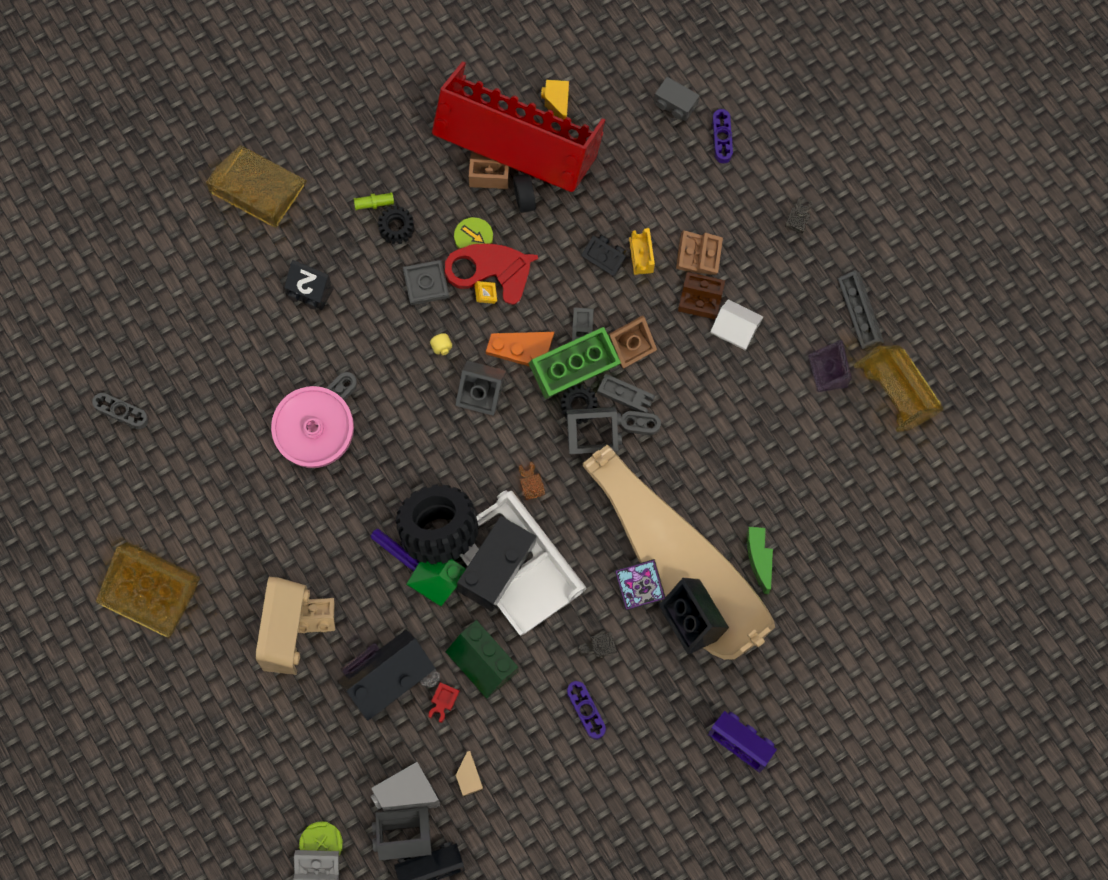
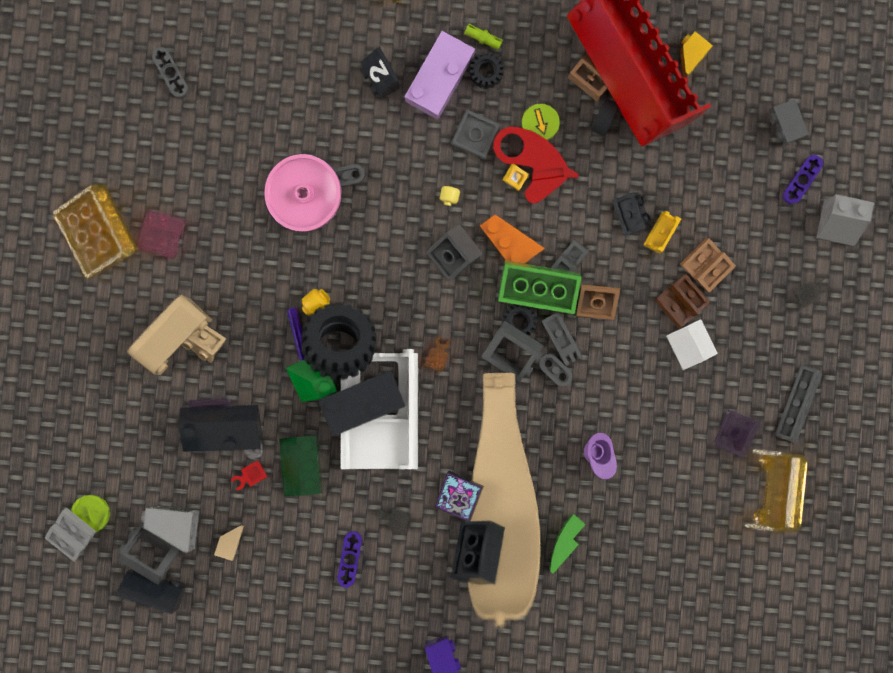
camera: 40 degrees right, 15 degrees up
none -> clear pink slope [137,209,185,259]
none -> yellow head [302,289,330,316]
none -> lavender brick [405,31,475,120]
none -> medium lavender piece [584,433,617,479]
none -> light grey slope [816,194,874,246]

